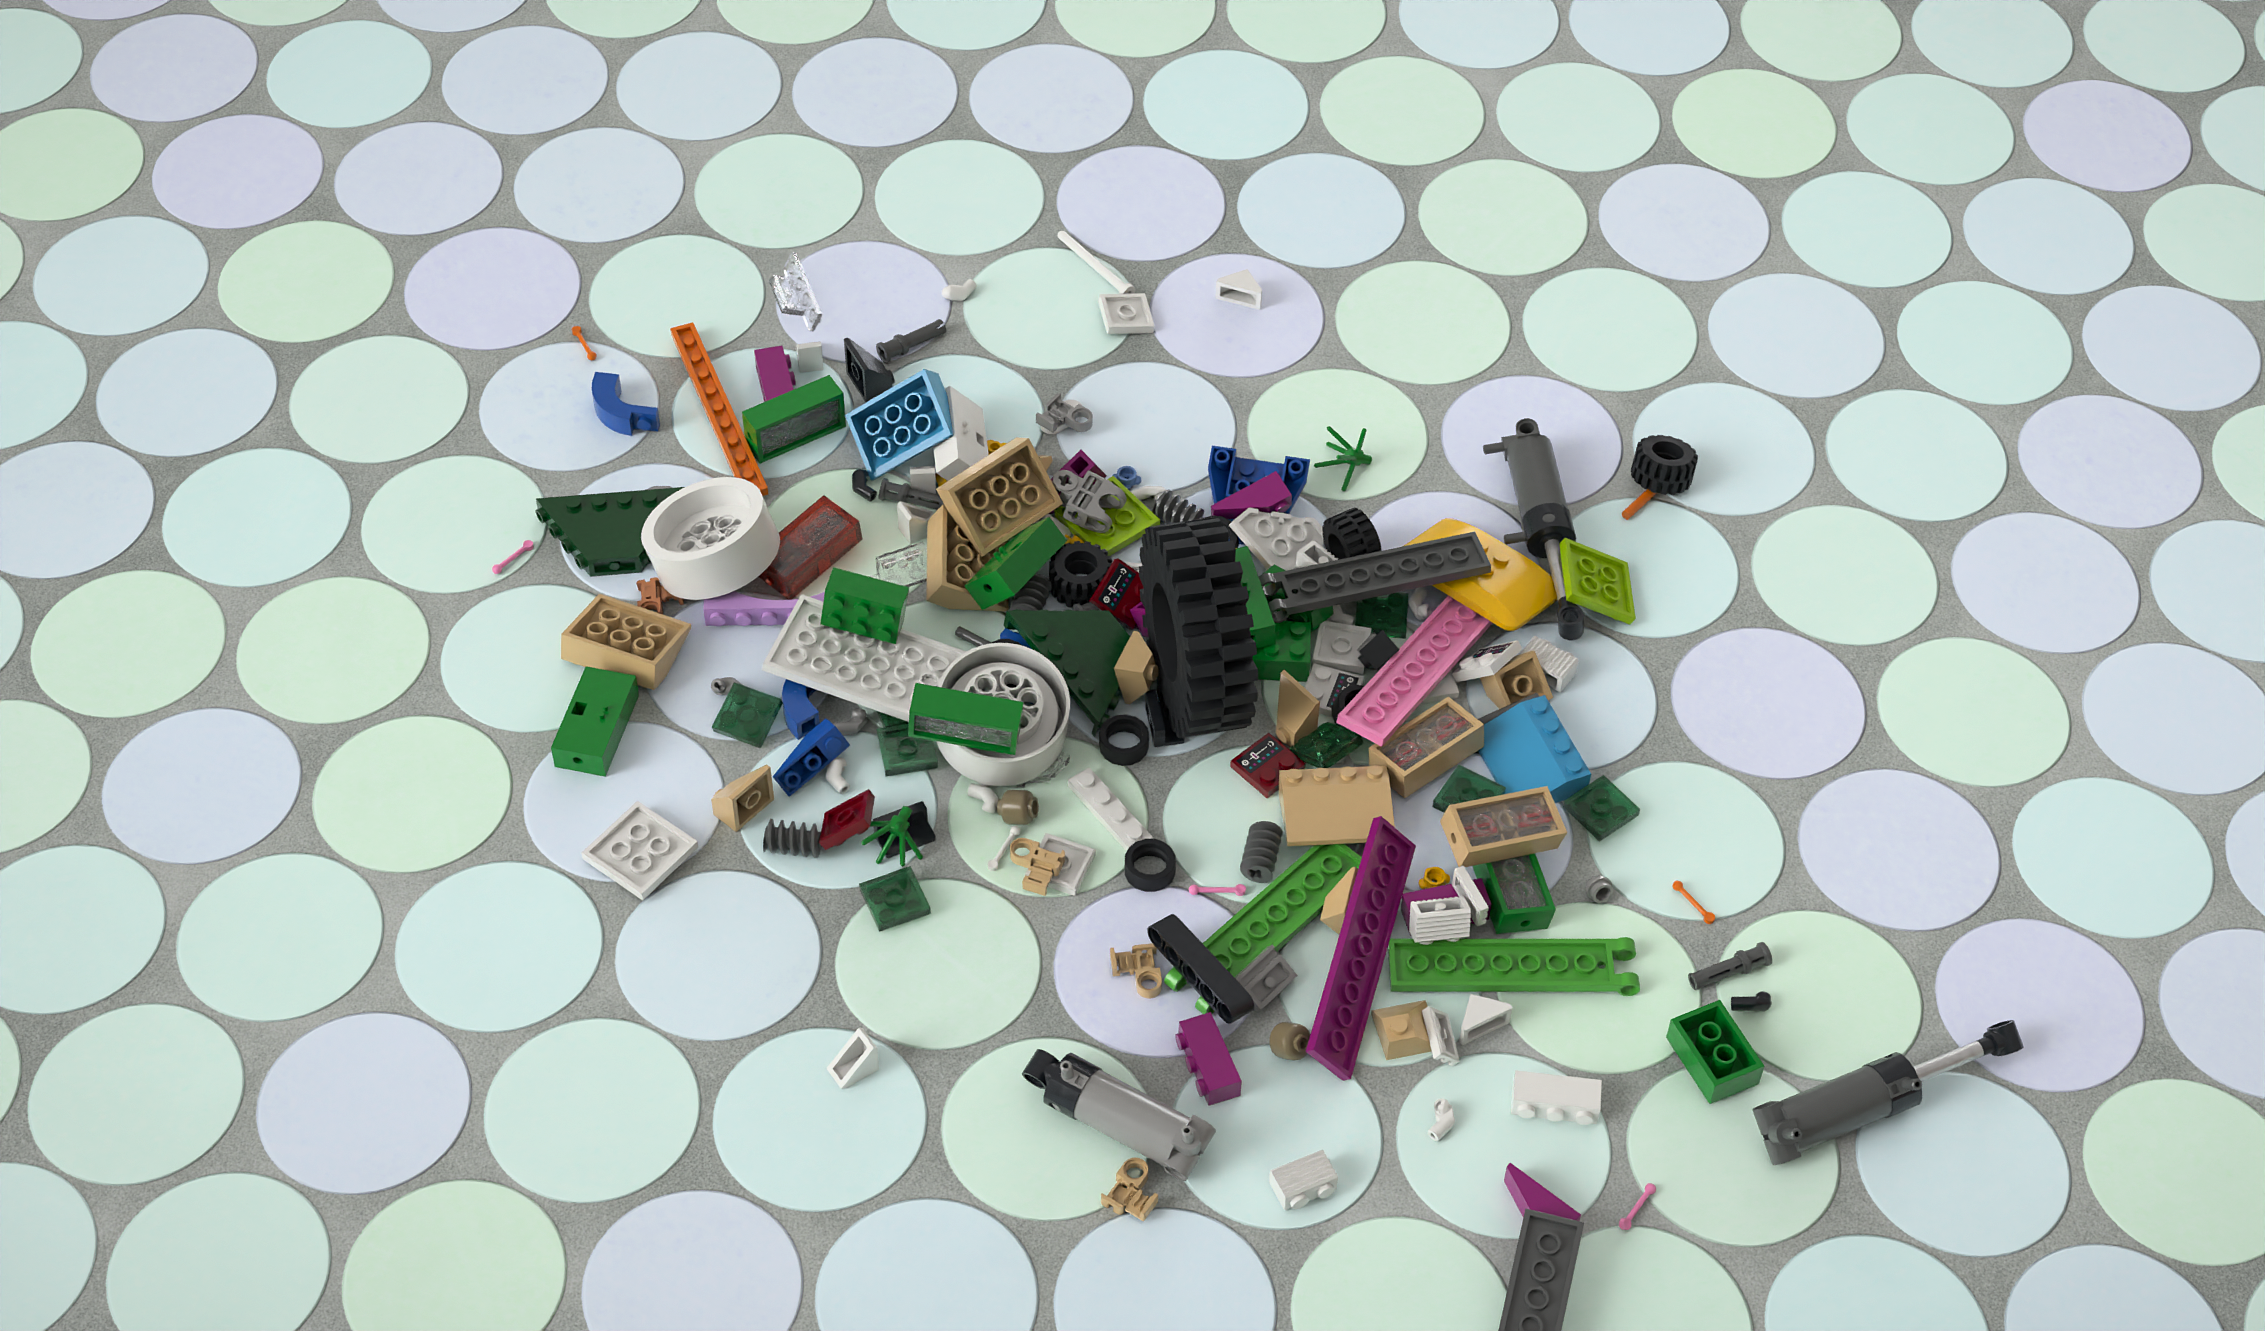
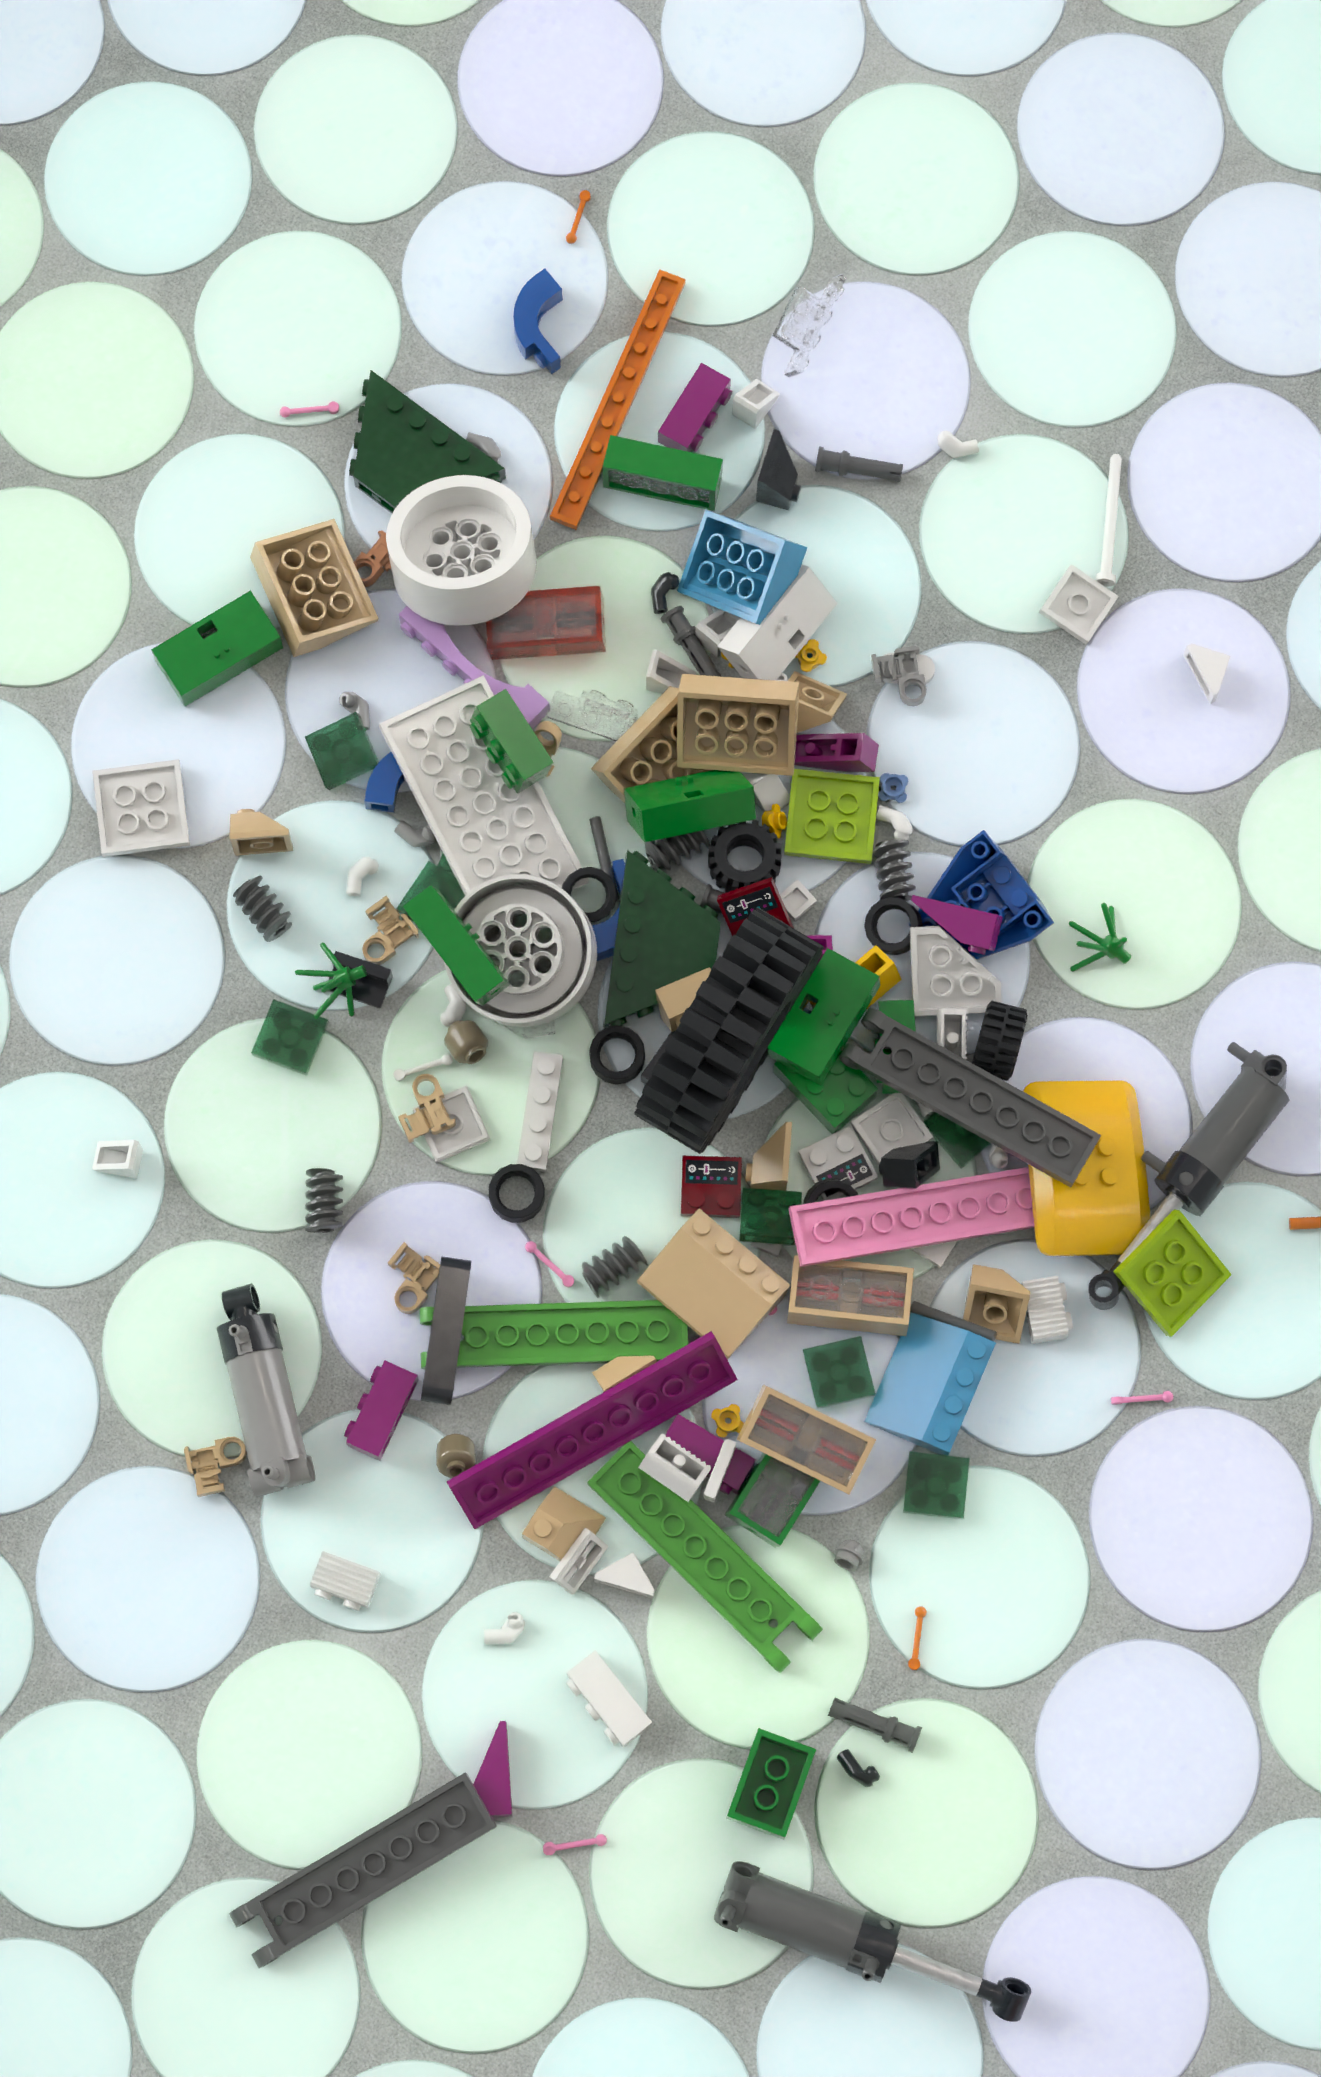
camera: 45 degrees right, 25 degrees up
blue slope [773,718,850,797] -> none
dark red plate [819,789,875,850] -> none
light grey piece [1052,470,1127,533] -> none
light grey plate [1234,944,1298,1012] -> none
white plate [1452,640,1522,682] -> none
none -> dark grey piece [305,1168,343,1233]
none -> tan piece [362,895,419,965]
none -> bright pink hinge [1111,1391,1174,1405]

